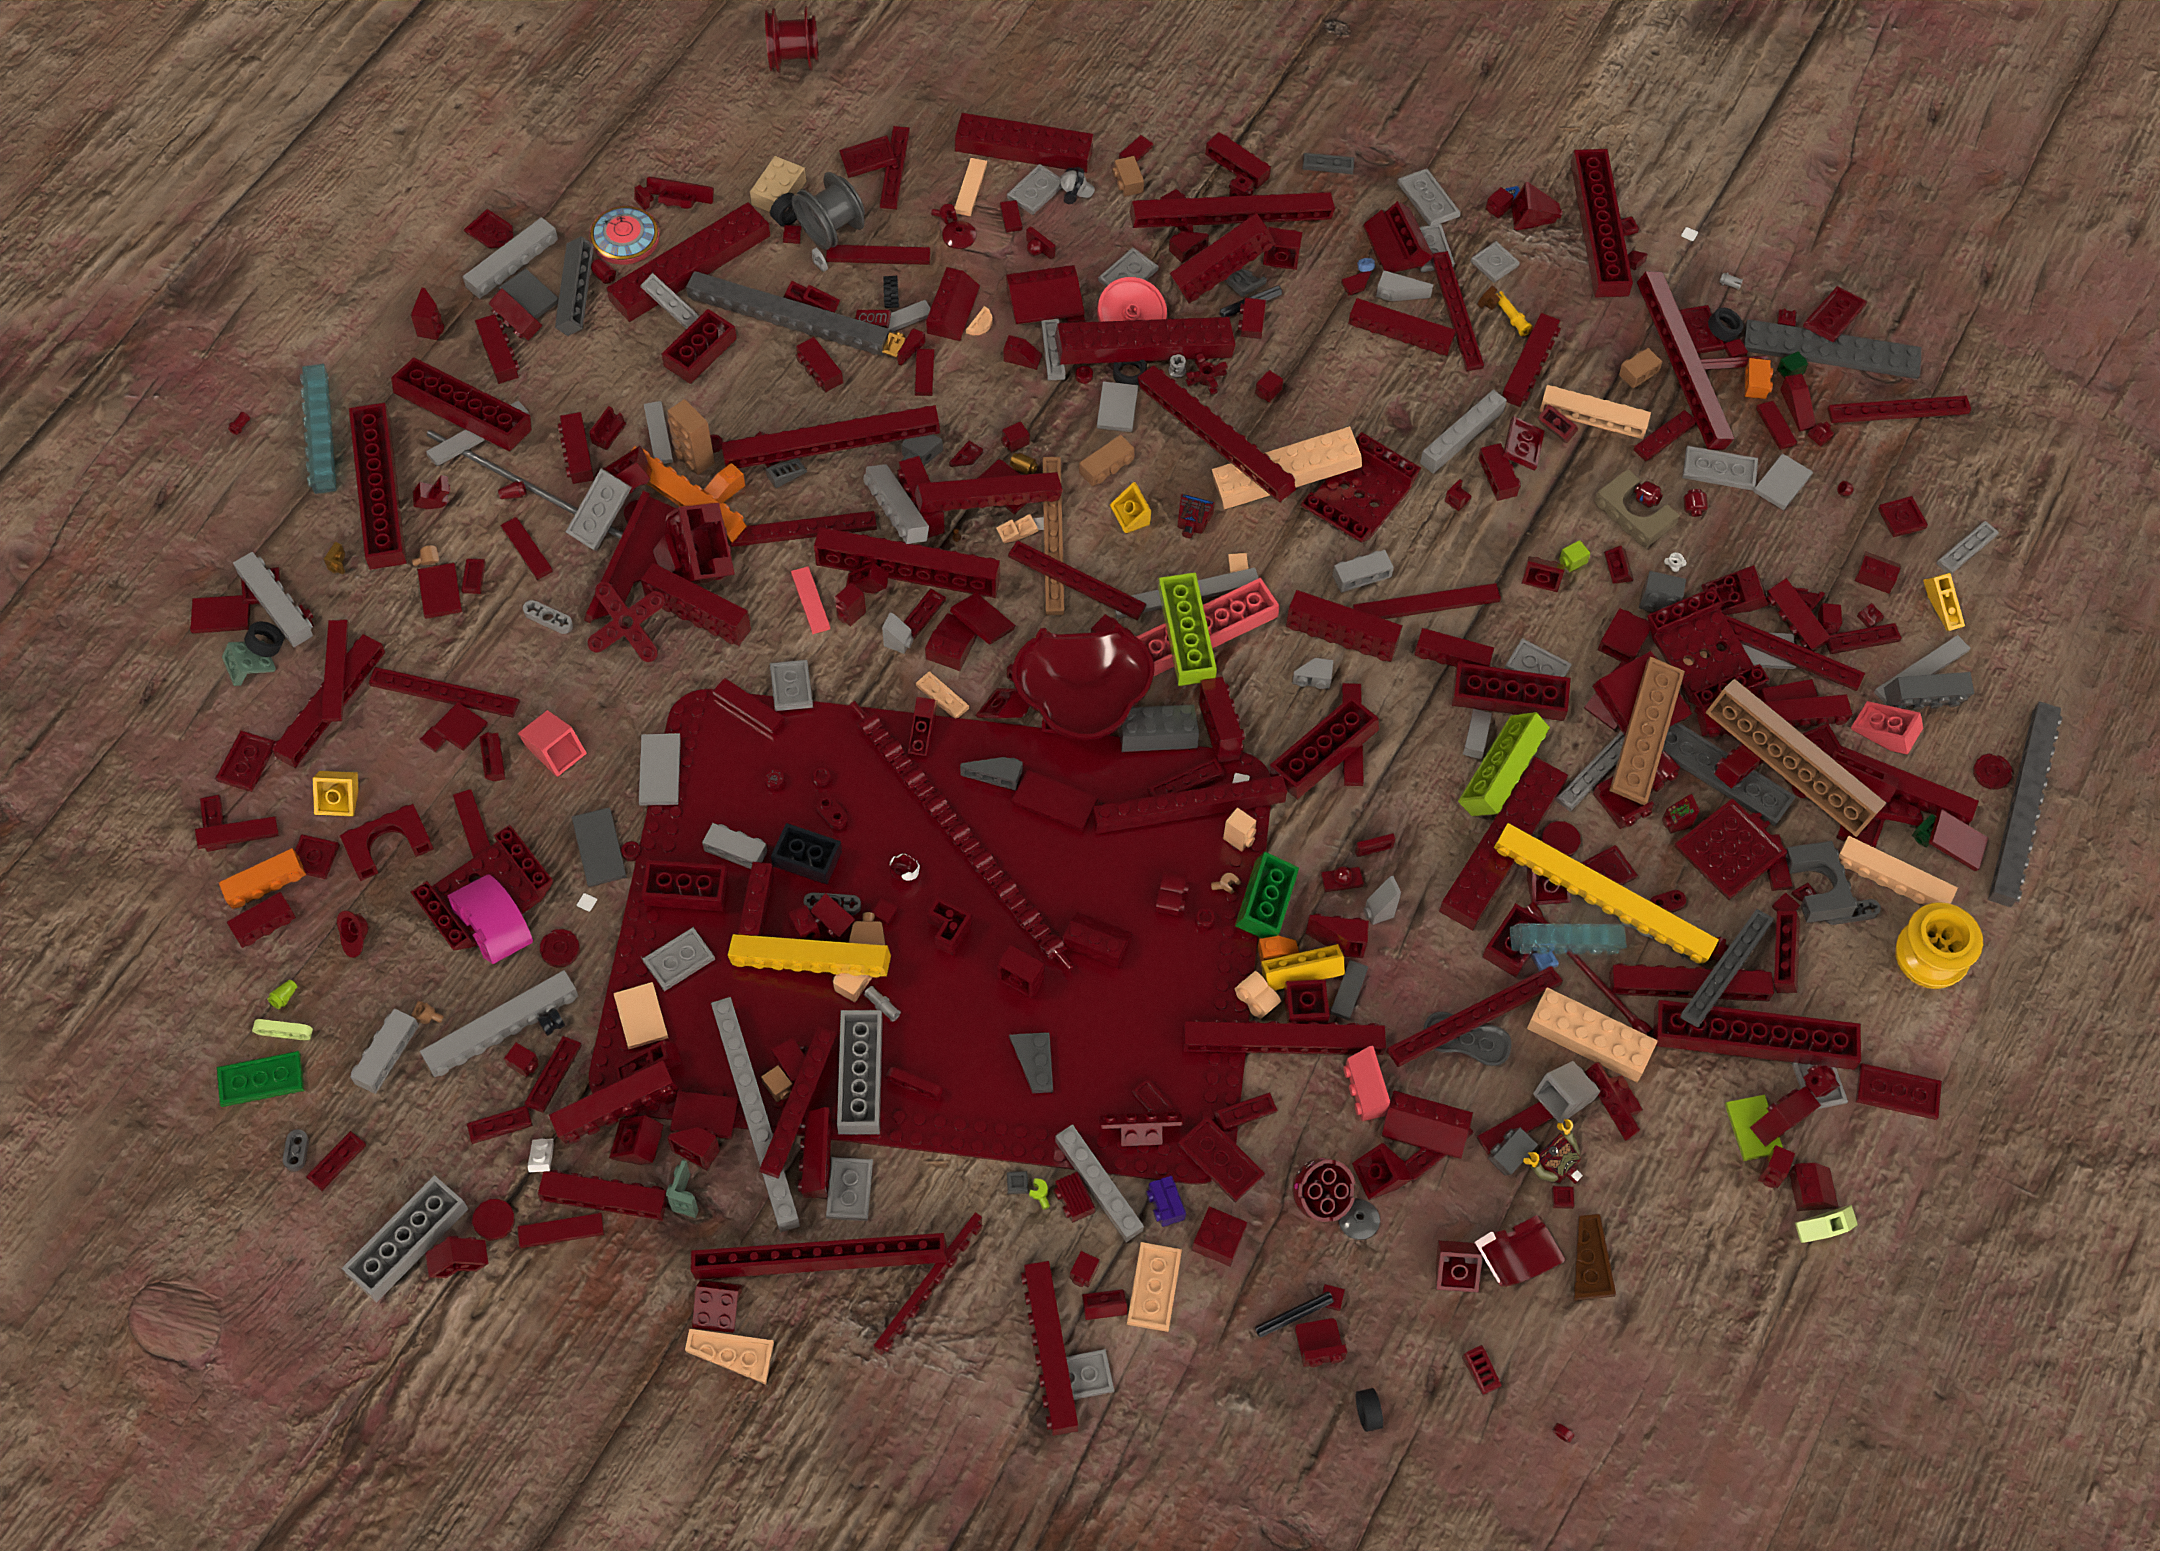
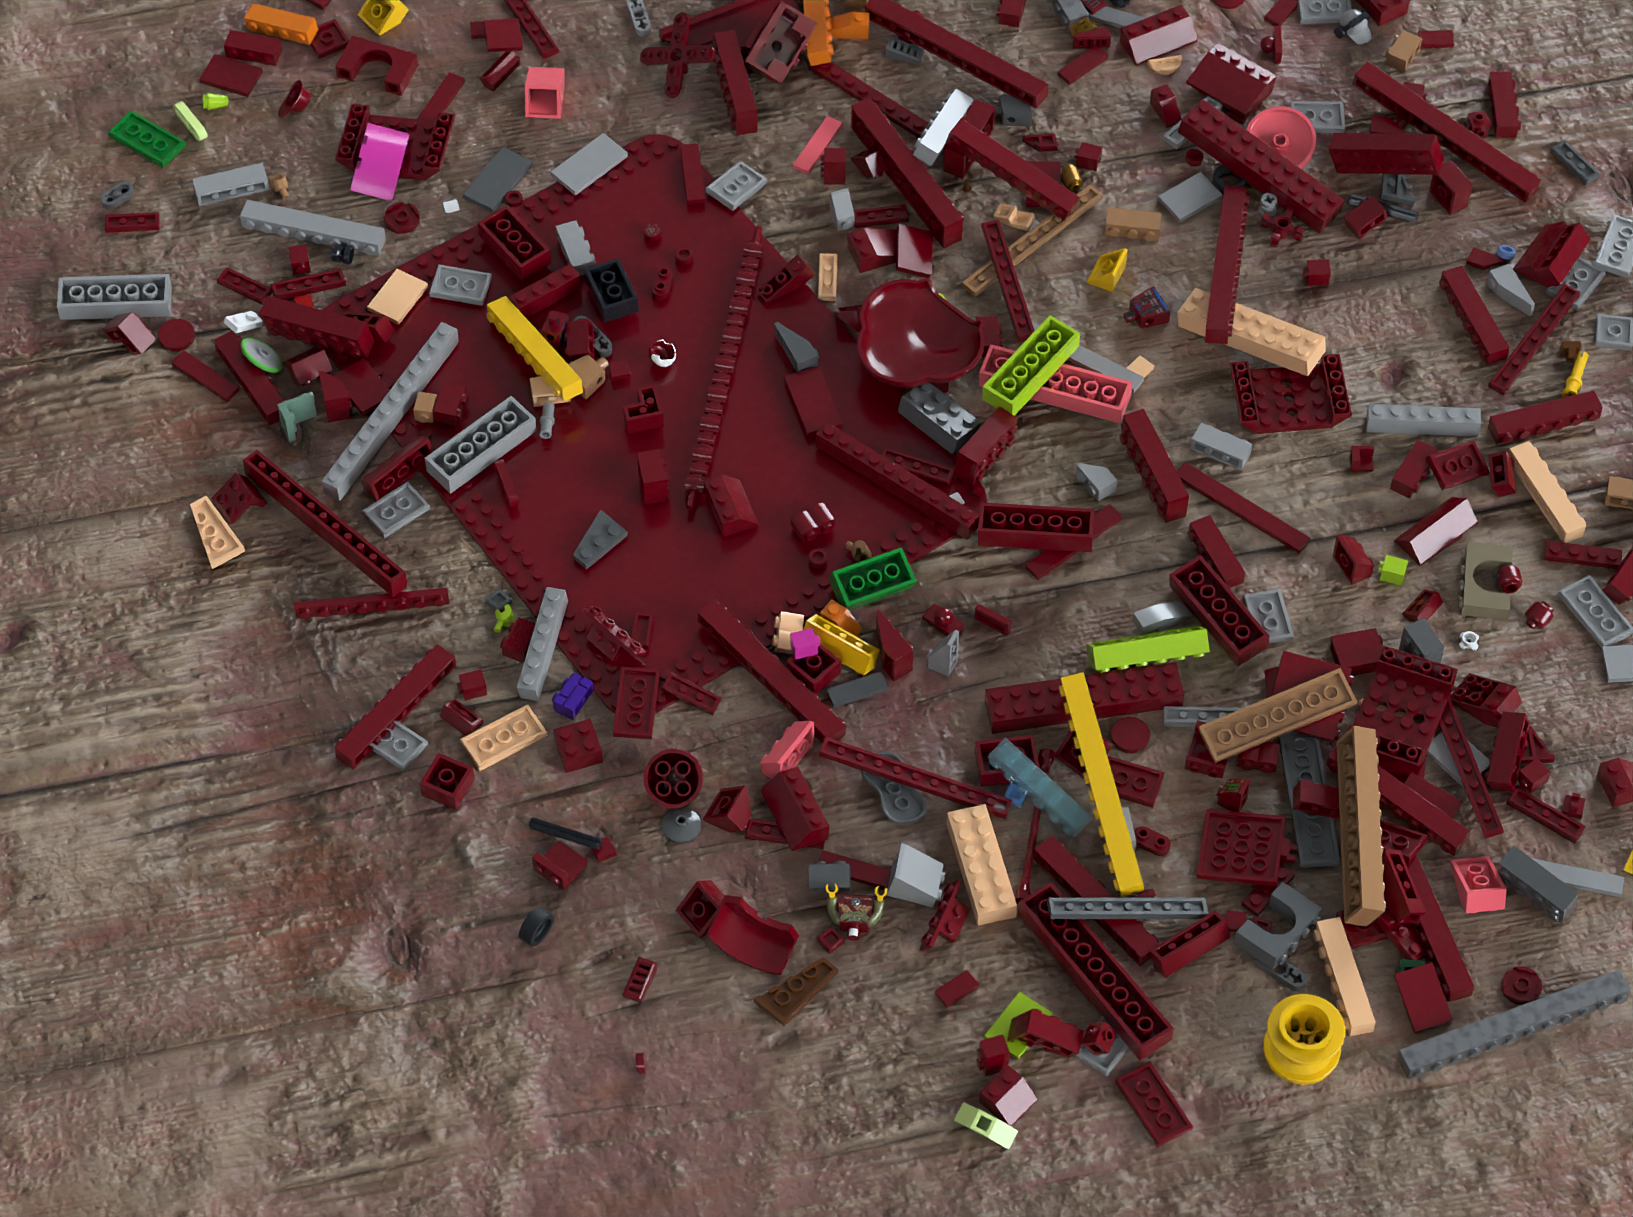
camera: 50 degrees right, 5 degrees down
dark red plate [759,1026,837,1179] -> none
light nougat brick [1223,808,1256,852] -> none
none -> dark red tile [199,54,263,97]
none -> light grey wheel [241,338,283,373]
none -> red tile [293,294,313,308]
none -> dark red brick [420,753,475,810]
none -> dark pink brick [790,628,820,660]
none -> dark red tile [935,970,979,1008]
none -> slope [1394,497,1477,566]

